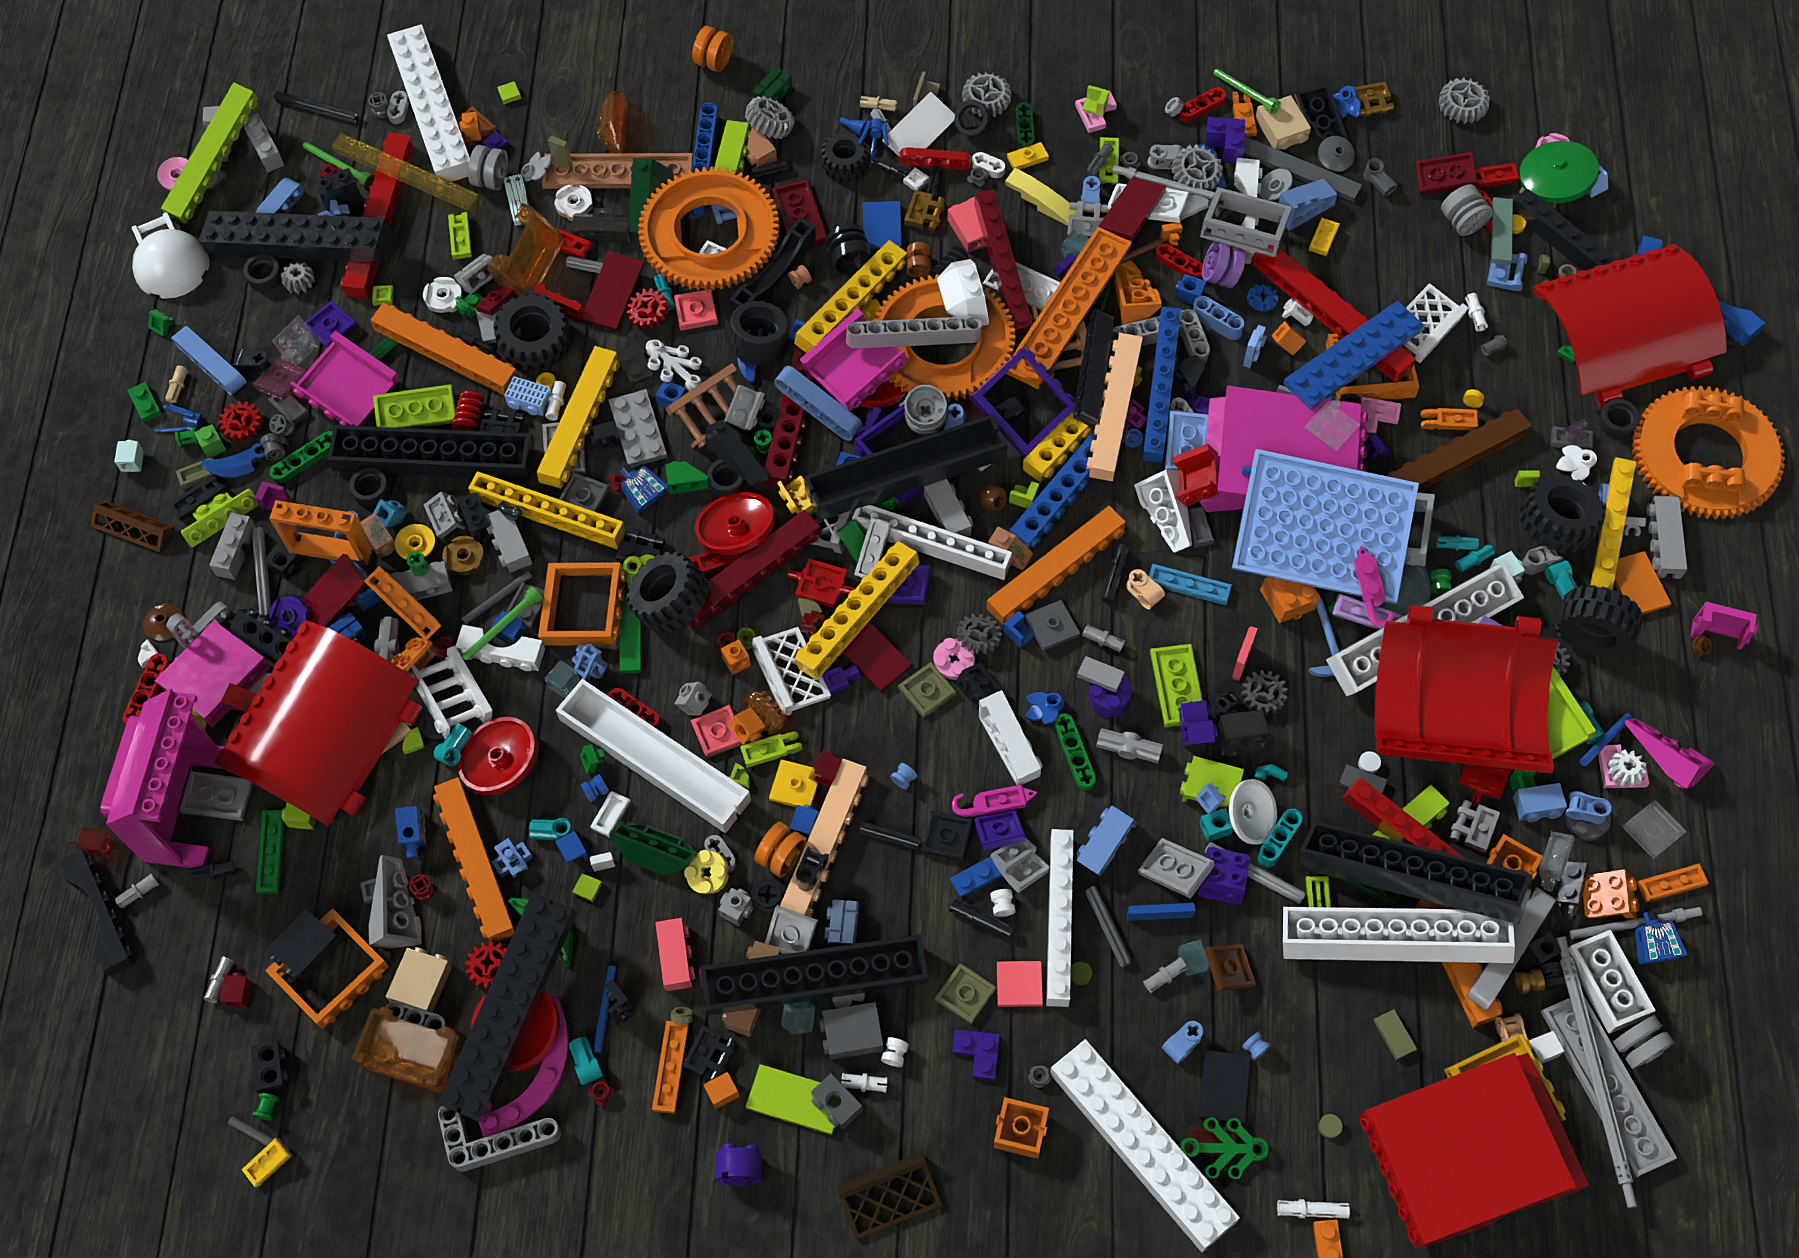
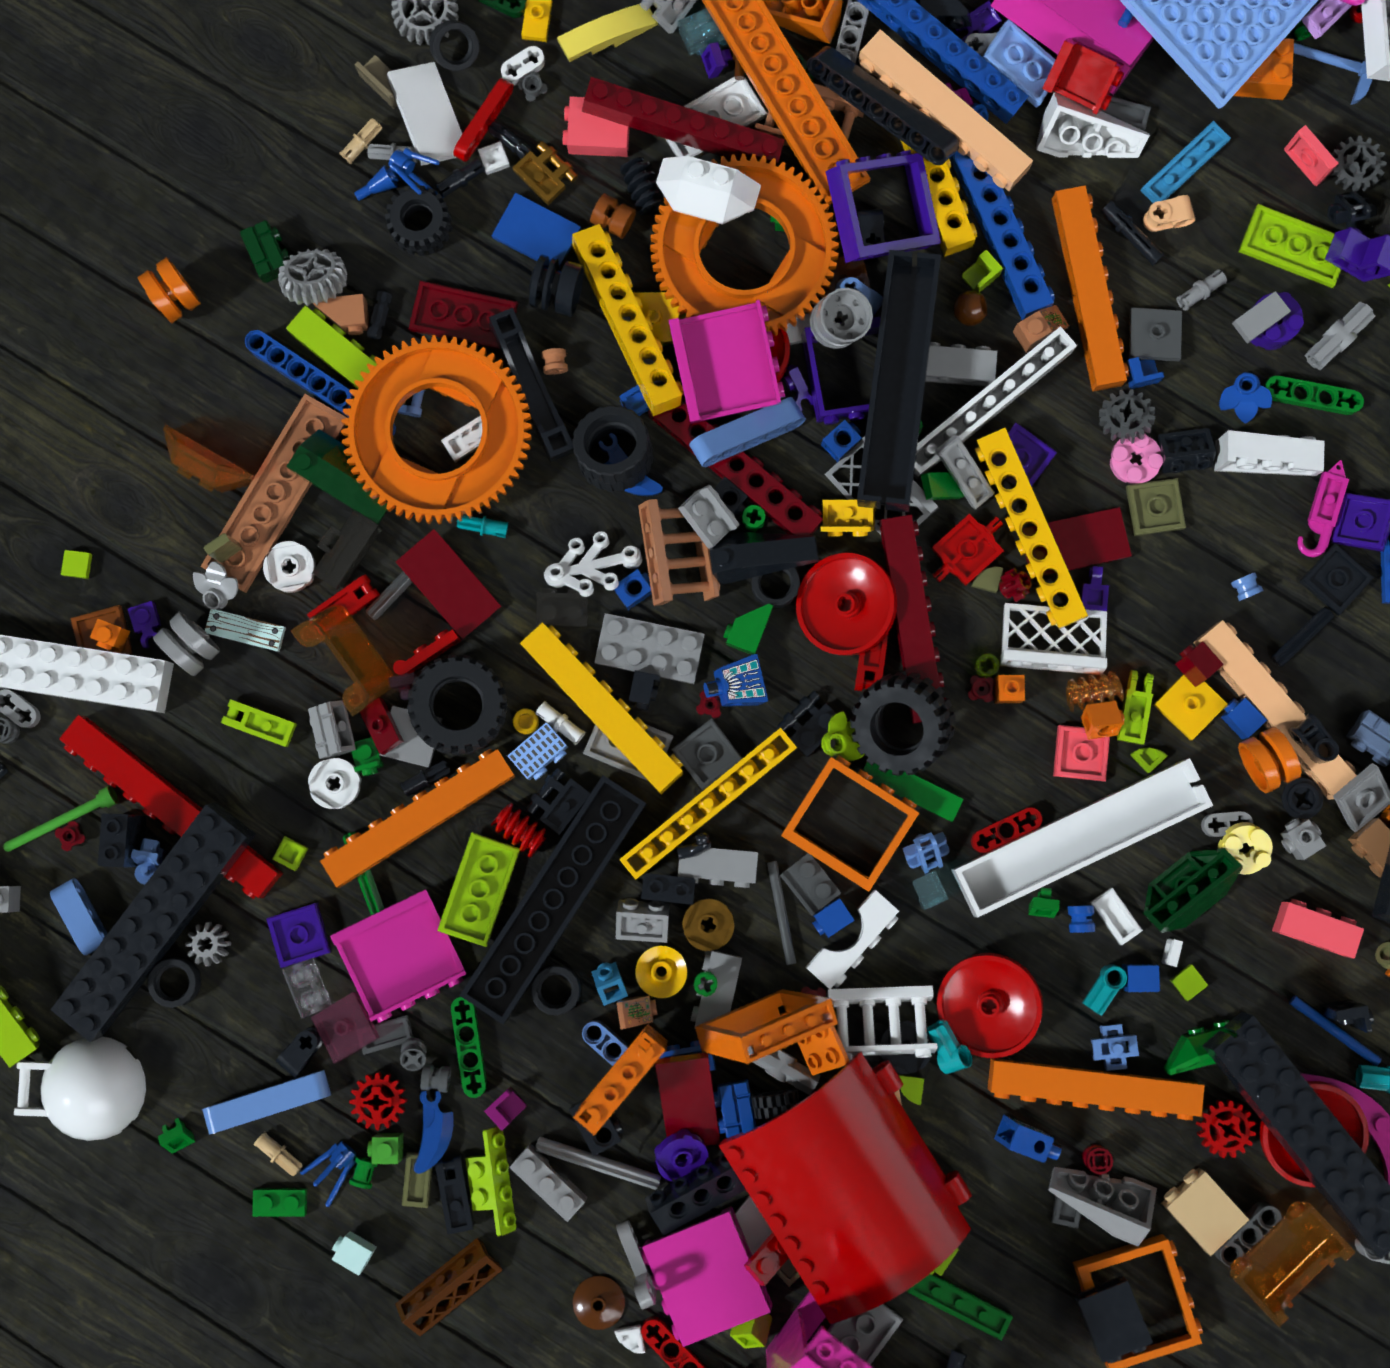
camera: 55 degrees left, 20 degrees up
clear yellow tile [332,133,478,211] -> none
bright green piece [463,587,543,660] -> none
red gear [627,288,669,330] -> none
coral tile [674,289,718,331] -> none
light grey brick [674,682,712,715] -> none
light grey beam [846,316,982,349] -> none

